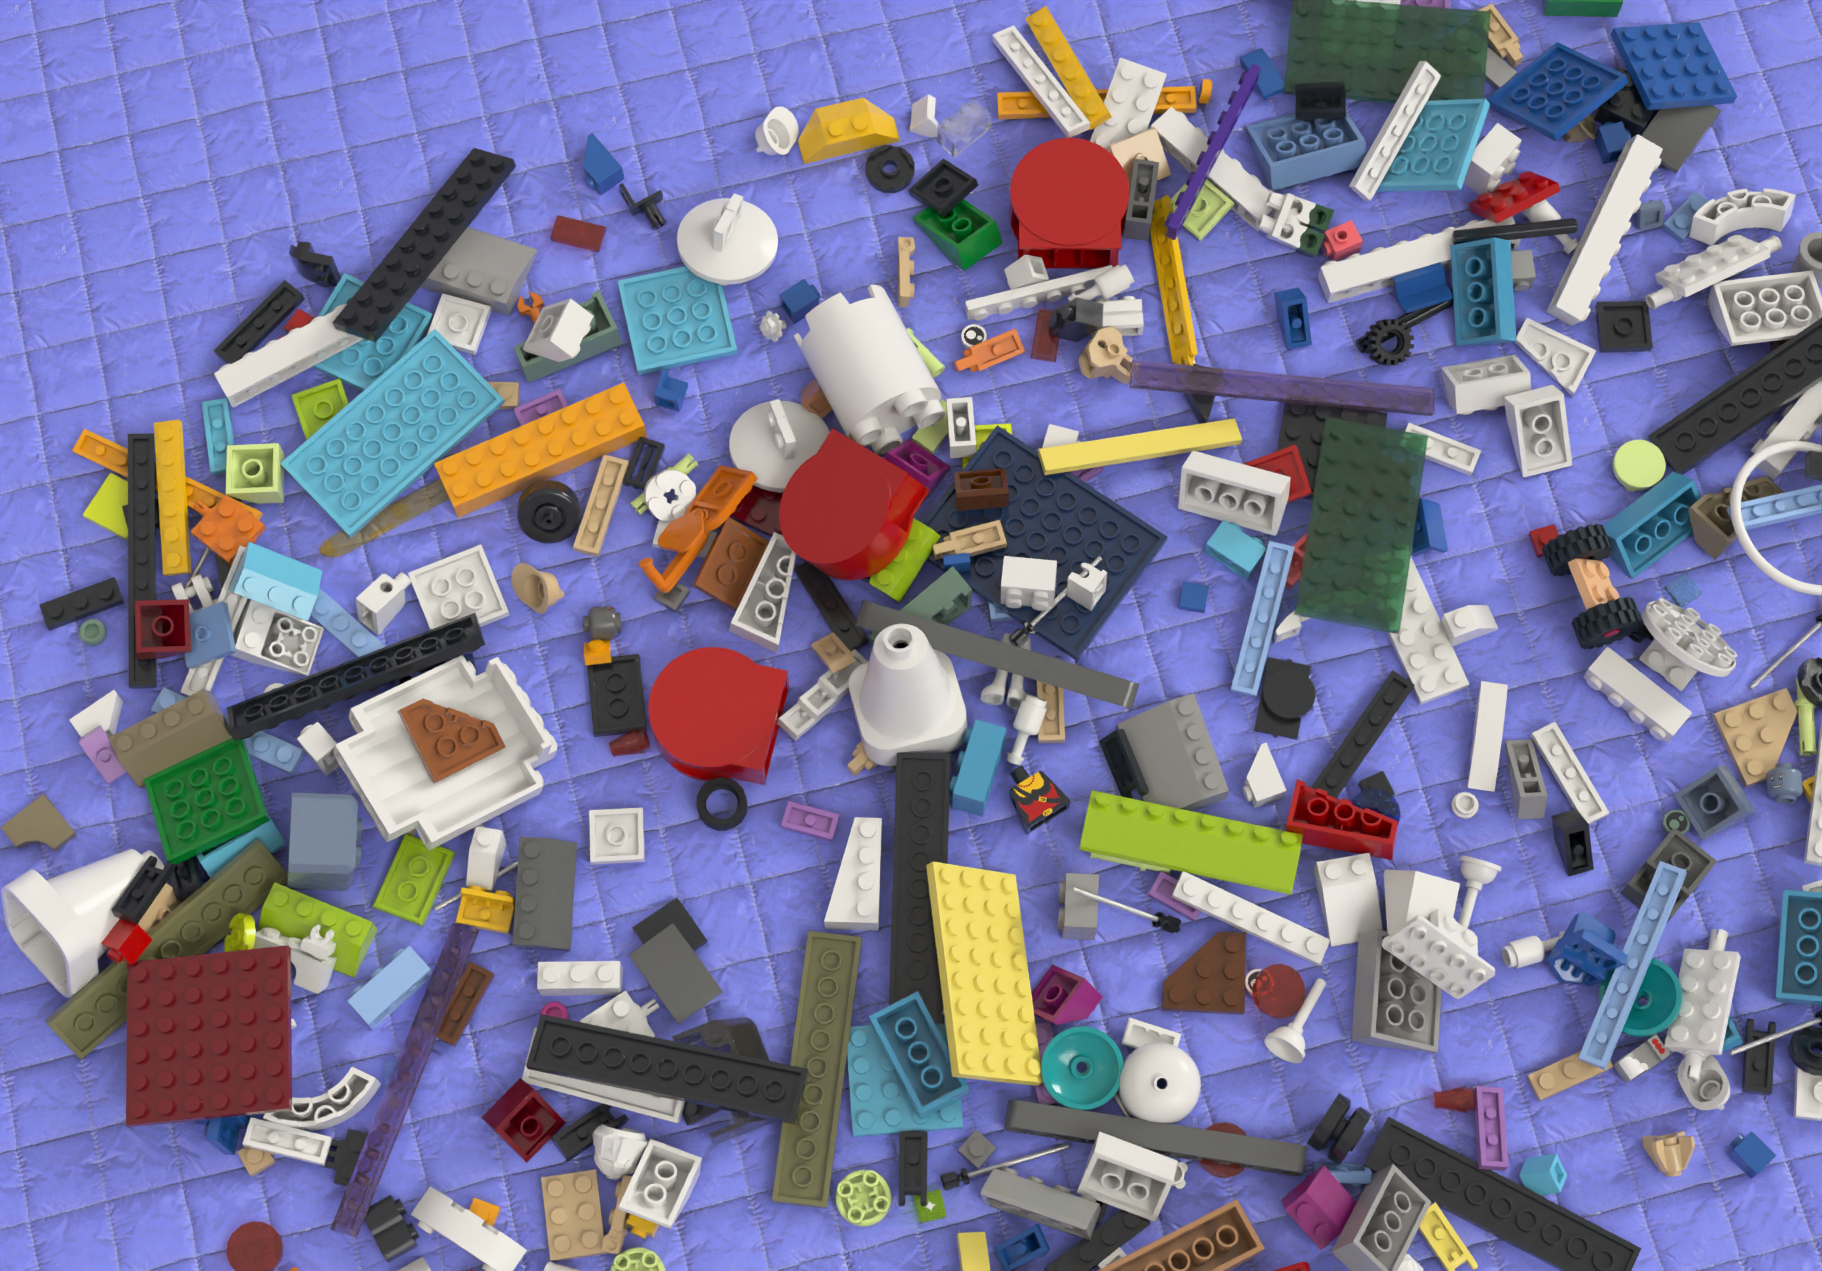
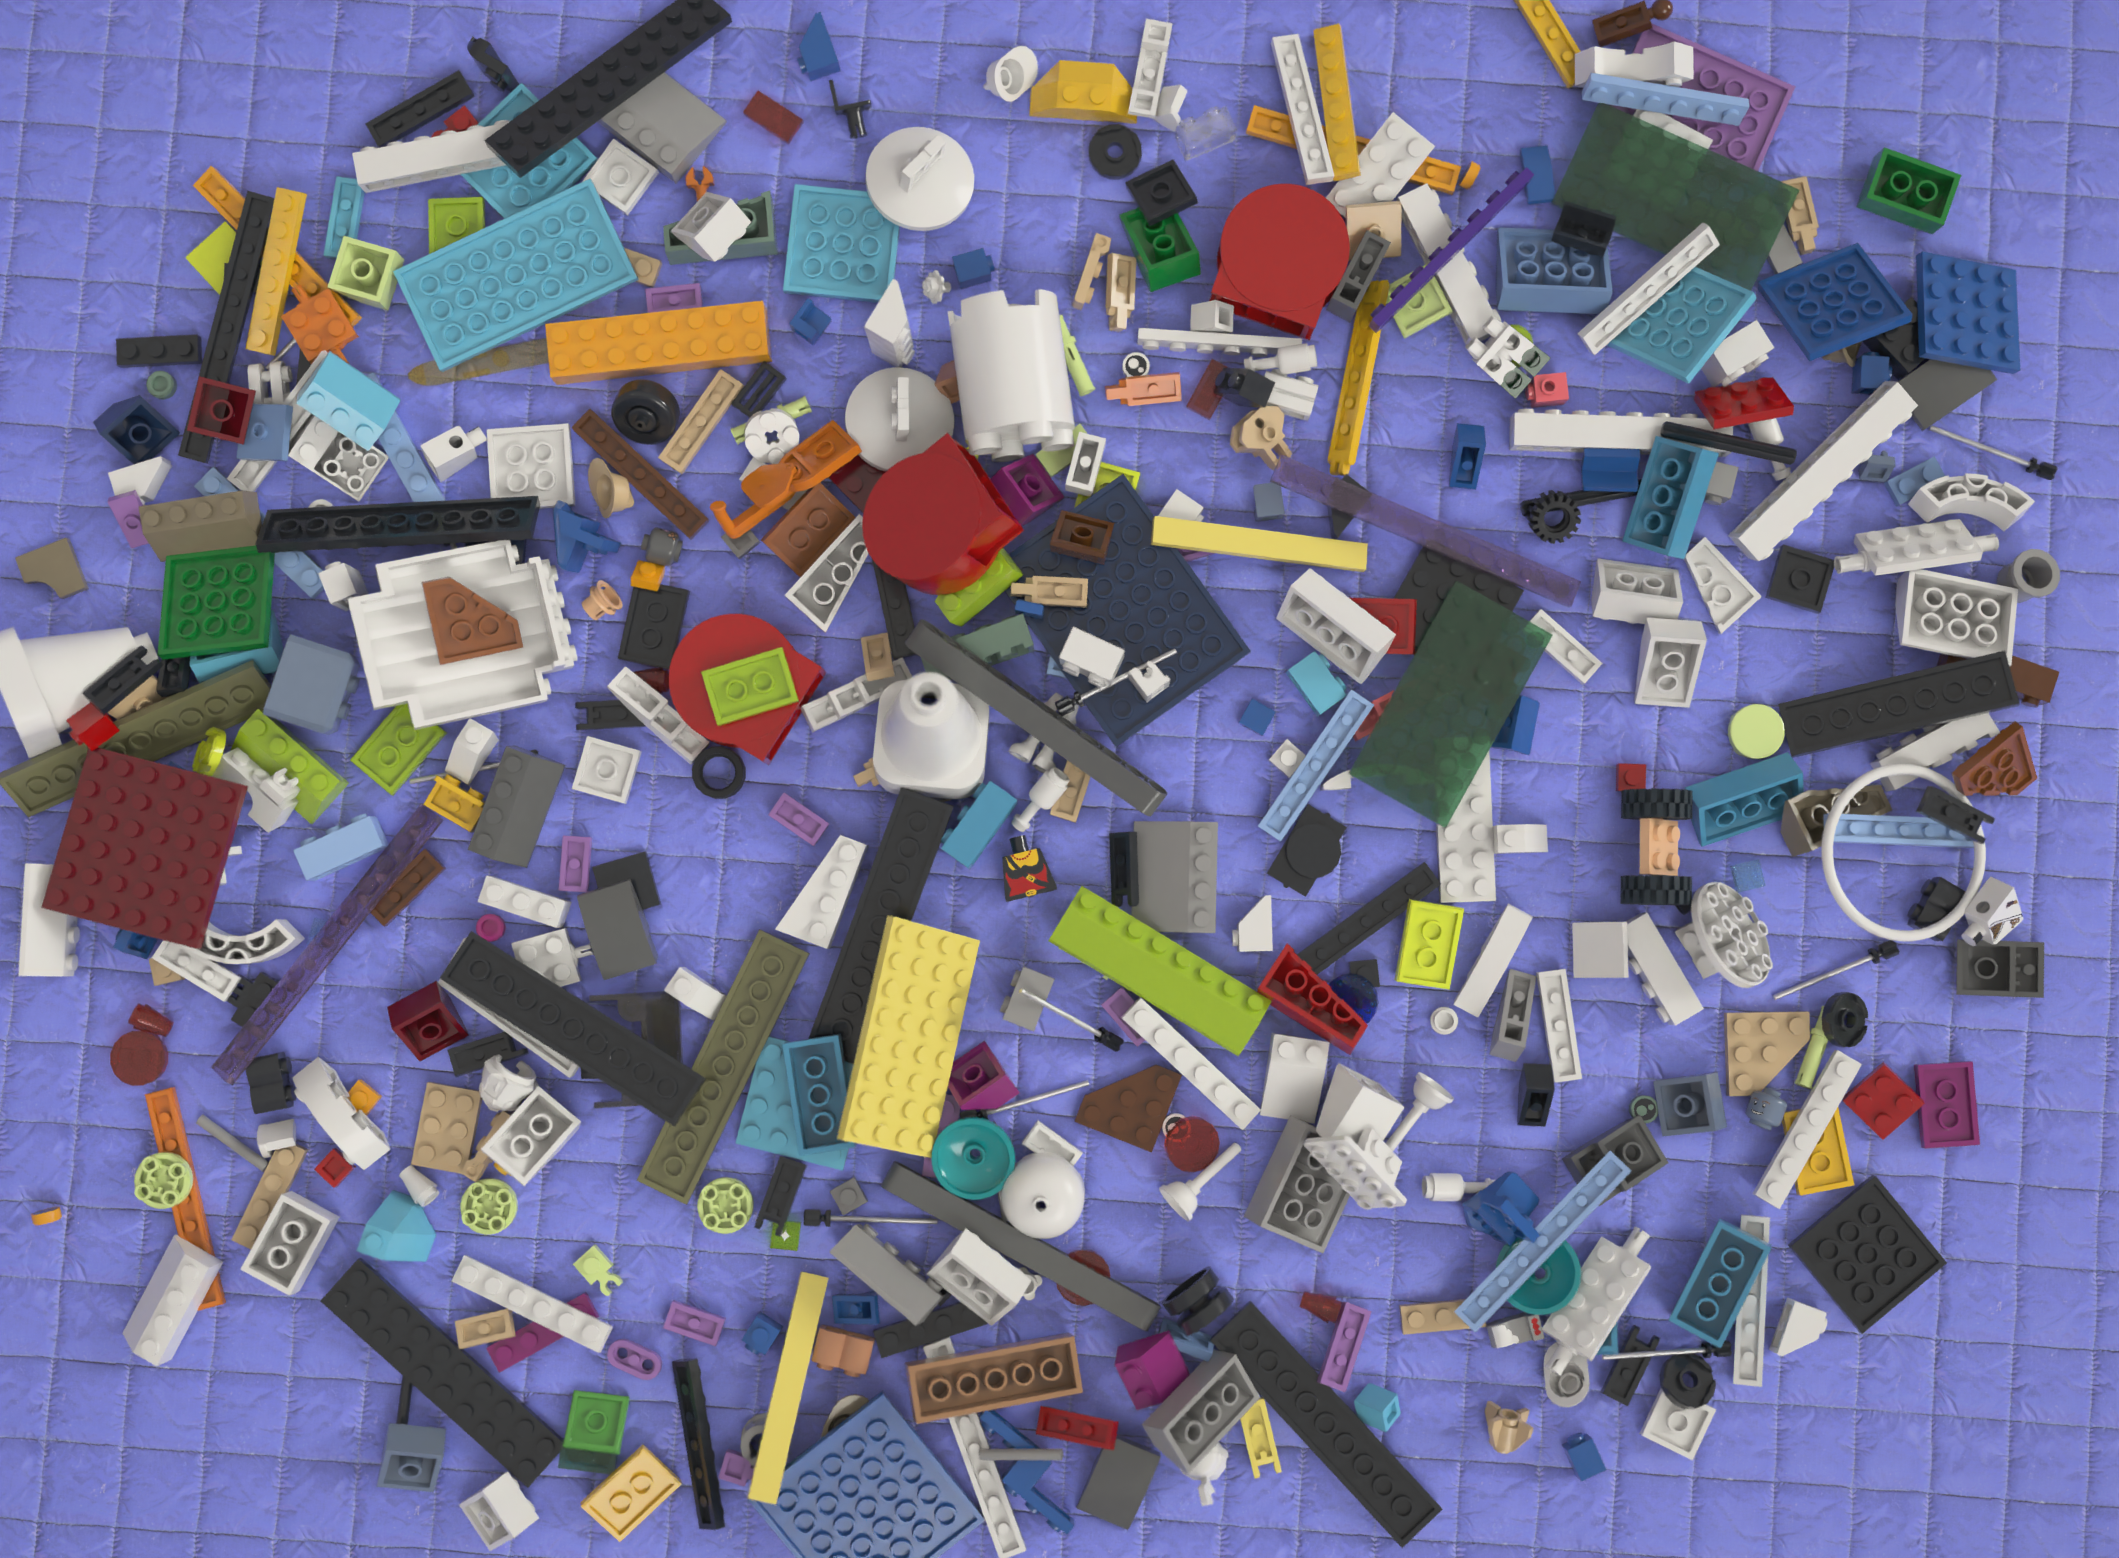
camera: 15 degrees right, 15 degrees up
none -> white slope [18,863,80,976]
none -> dark blue slope [93,395,180,464]
none -> clear red cone [128,1003,174,1037]
none -> blue piece [553,500,621,573]
none -> medium lavender plate [559,835,592,892]
none -> reddish brown plate [571,408,710,540]
none -> black hinge [575,700,646,730]
none -> light nougat piece [582,580,623,620]
none -> white slope [607,666,709,765]
none -> white slope [664,967,727,1021]
none -> lime plate [701,647,799,726]
none -> white slope [864,279,915,367]
none -> flat silver piece [960,1080,1089,1120]
none -> tan hinge [1105,253,1136,332]
none -> white slope [1128,19,1173,119]
none -> sand blue panel [1253,482,1285,522]
none -> white plate [1268,739,1306,778]
none -> neon yellow tile [1394,899,1464,990]
none -> white tile [1572,922,1629,978]
none -> piece [1929,425,2058,480]

